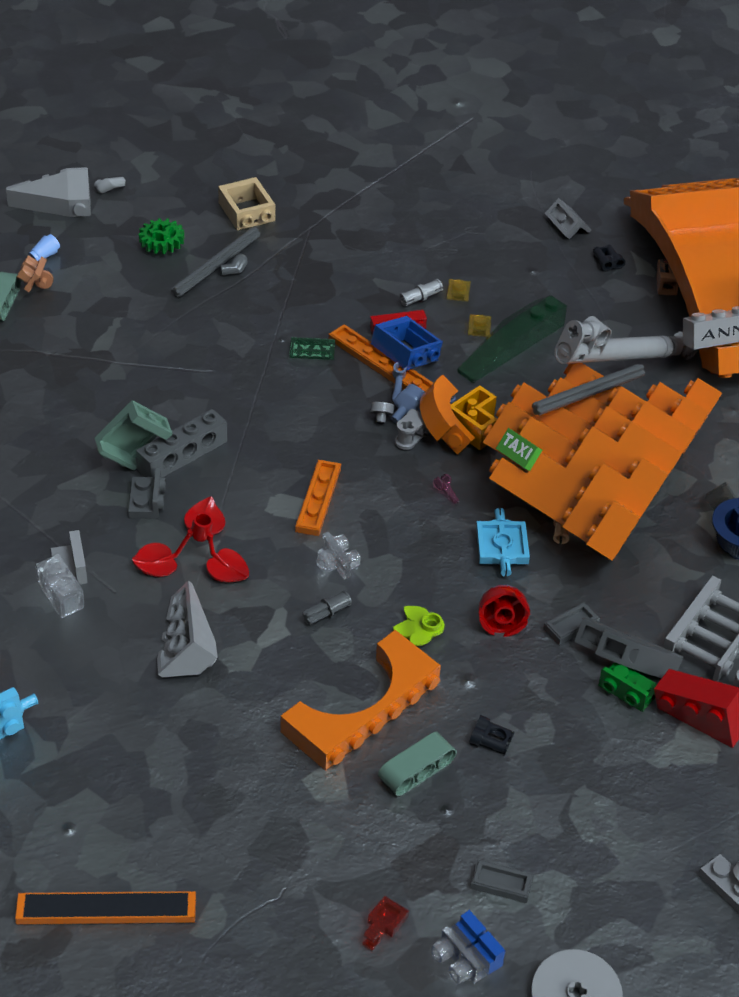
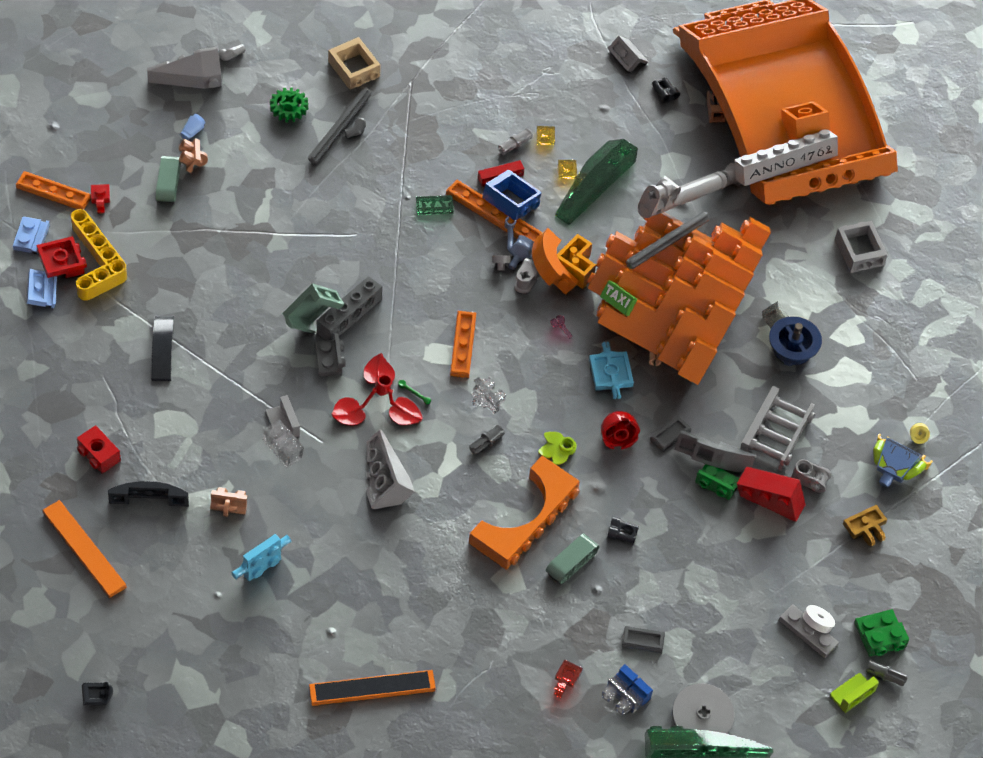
camera: 10 degrees left, 10 degrees up
none -> green hinge [398,380,431,405]

